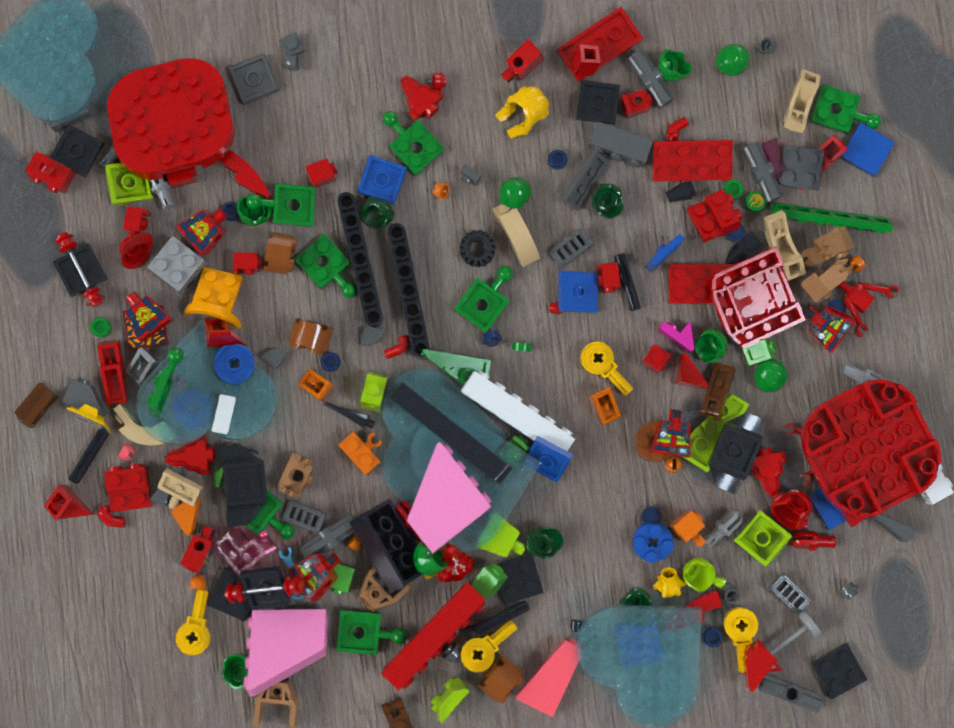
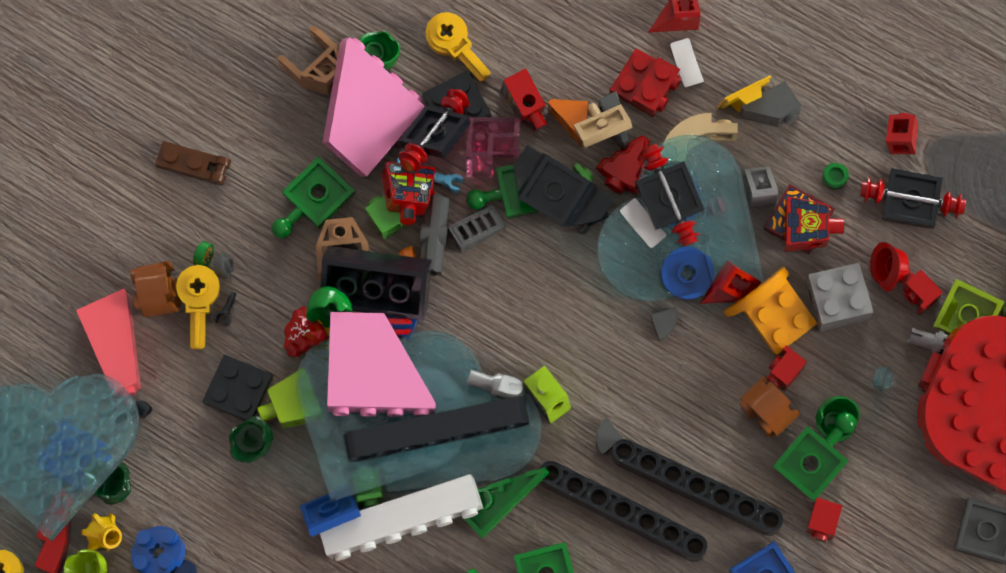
camera: 135 degrees right, 10 degrees down
reddish brown panel [14,383,59,428] -> none
black axle [69,429,109,484] -> none
red slope [97,339,128,406] -> none
red arm [97,505,125,528] -> none
coral hinge [118,443,135,461] -> none
green plate [147,348,184,418] -> none
torso [176,208,228,256] -> none
orange hinge [189,575,206,590] -> none
red slope [221,149,273,200] -> none
dark blue plate [222,201,239,221] -> none
medium nougat piece [276,453,315,499] -> none
dark orange brick [289,318,334,355] -> none
green plate [295,234,357,298] -> none
orange slope [298,368,335,402] -> none
dark blue plate [321,352,341,372] -> none
black piece [324,402,376,429] -> none
orange brick [339,431,383,475] -> none
dark green hair [359,197,395,229] -> none
red brick [381,581,485,691] -> none
red arm [384,335,411,359] -> none
lime slope [430,677,470,723] -> none
bright green brick [471,563,508,599] -> none
black axle [473,601,529,636] -> none
dark blue plate [482,330,502,347] -> none
dark blue plate [702,627,723,647] -> none
none -> green tile [193,241,214,267]
none -> light grey arm [466,369,525,400]
none -> black plate [635,144,705,247]
none -> white sticker [670,38,704,87]
none -> clear light blue plate [873,366,894,392]
none -> red brick [886,113,918,155]

